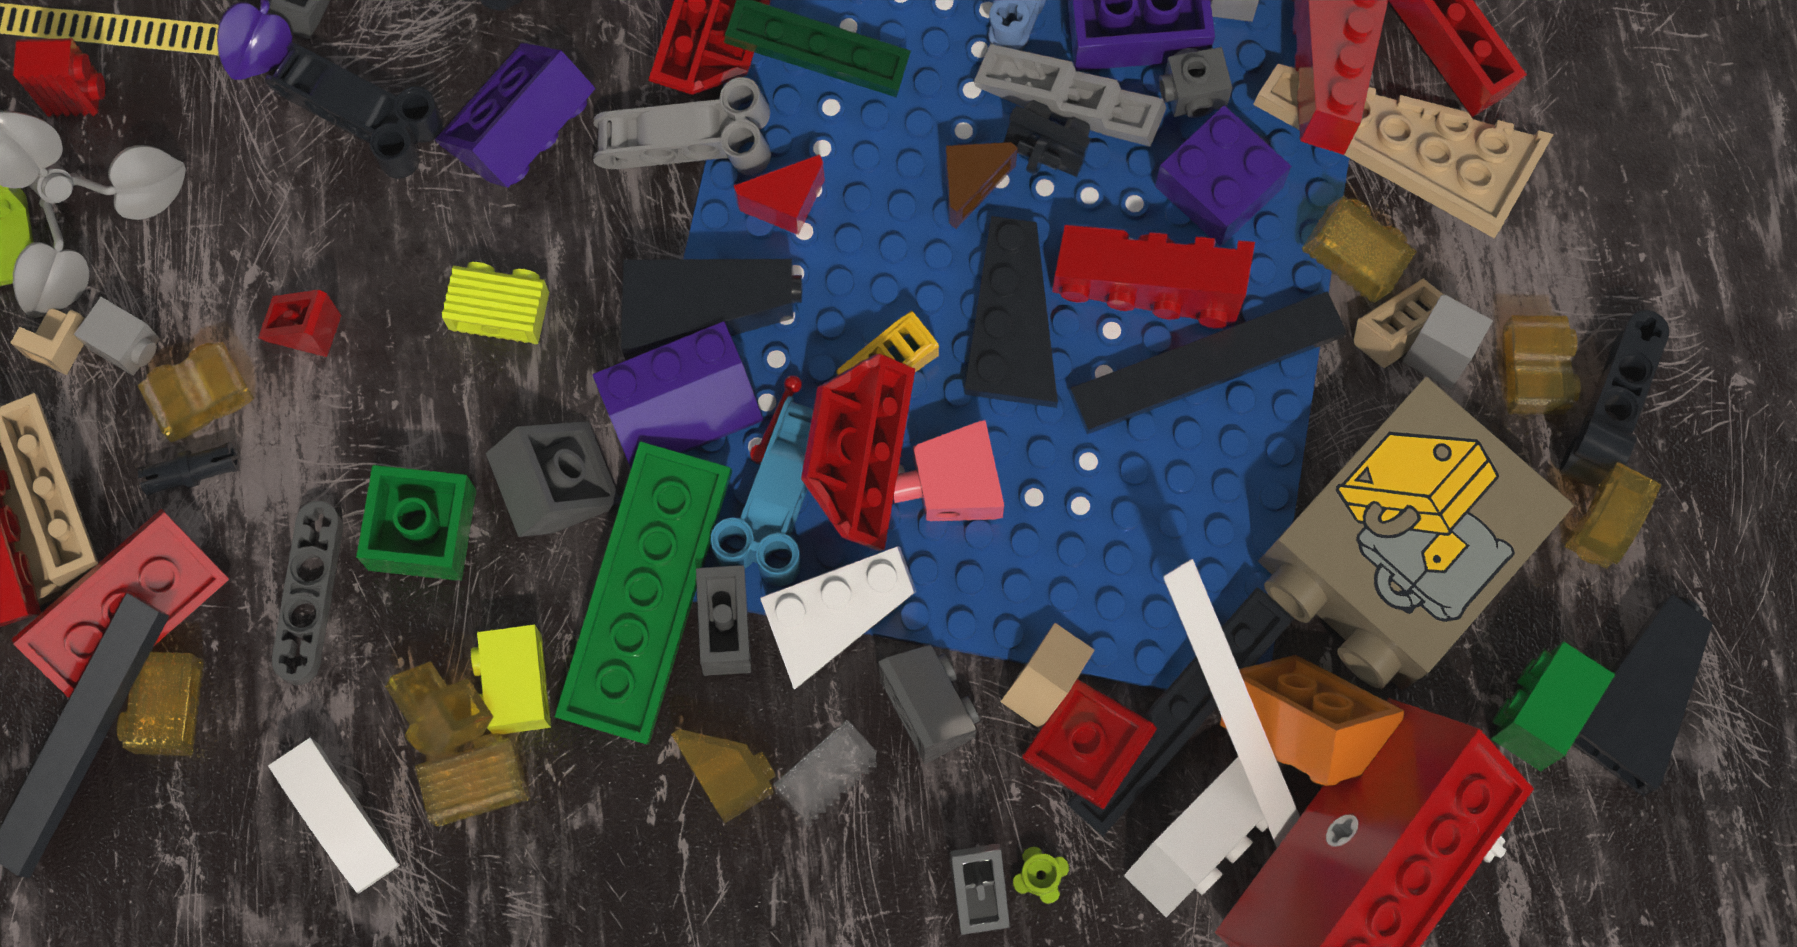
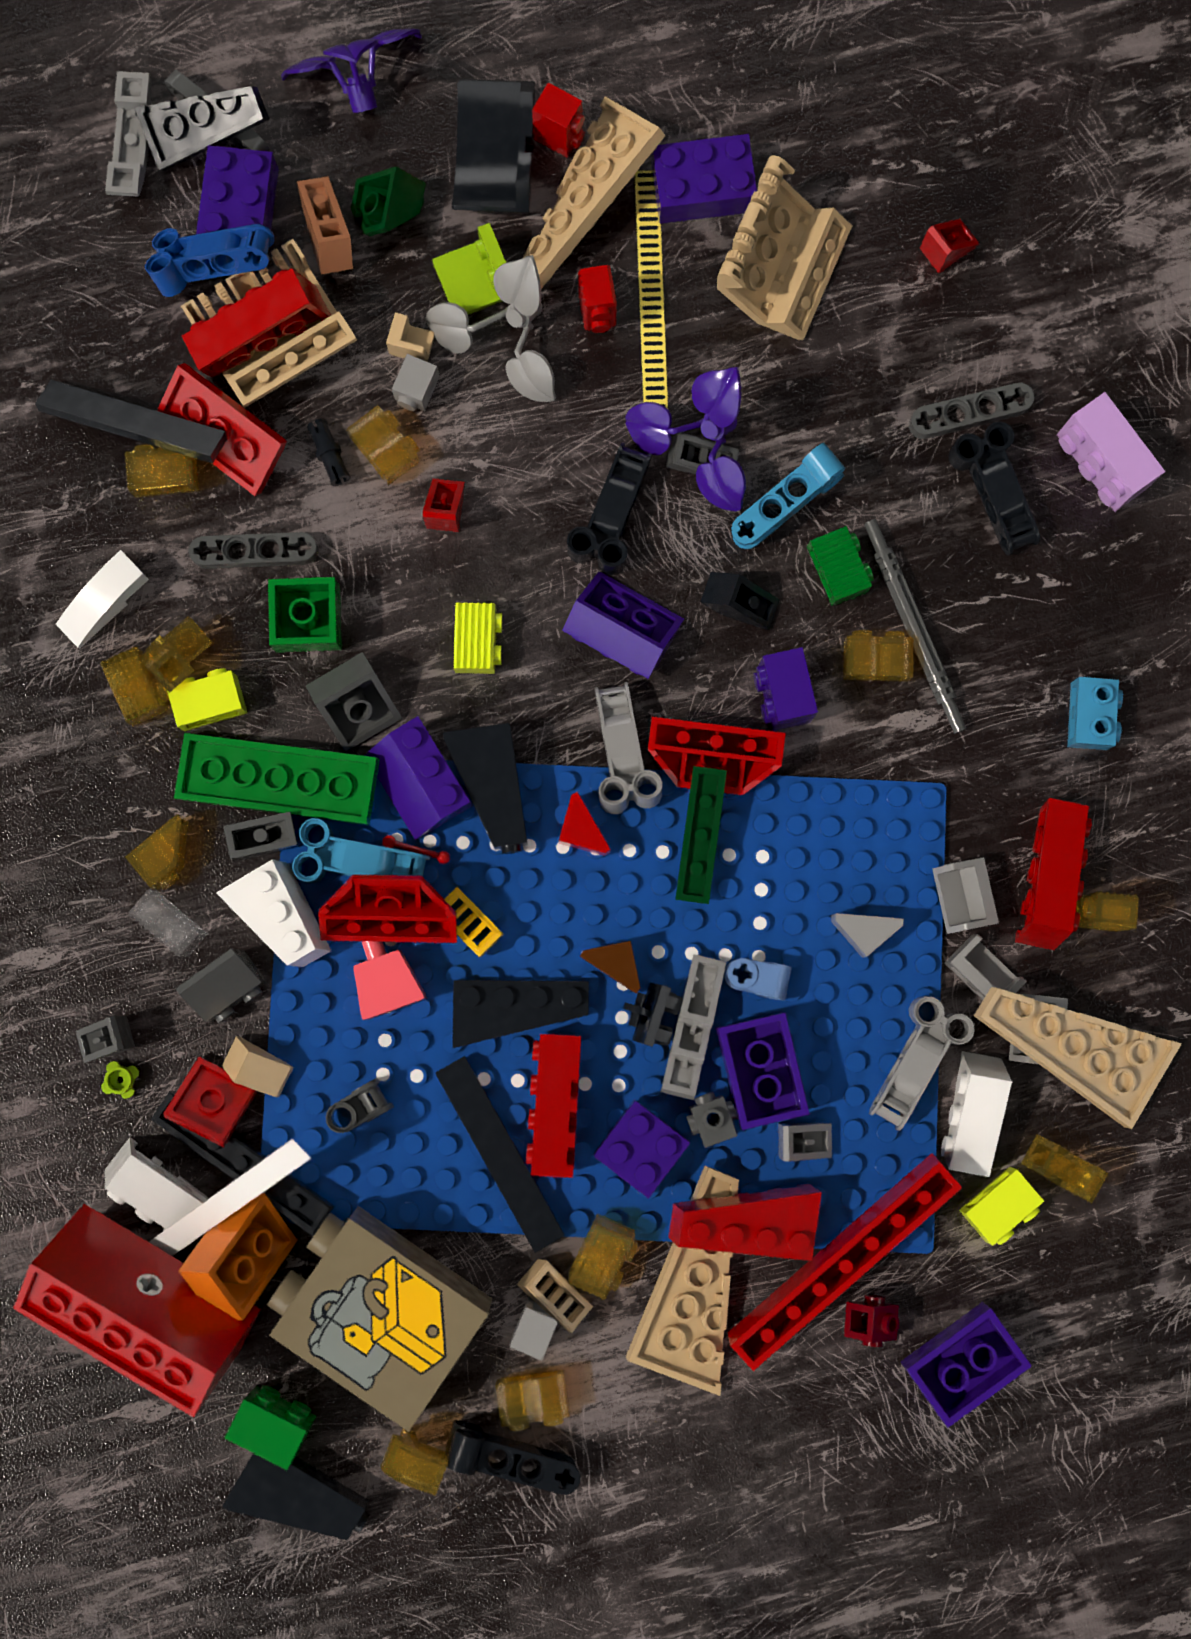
camera: 80 degrees right, 10 degrees up
none -> dark grey piece [326,1077,394,1133]

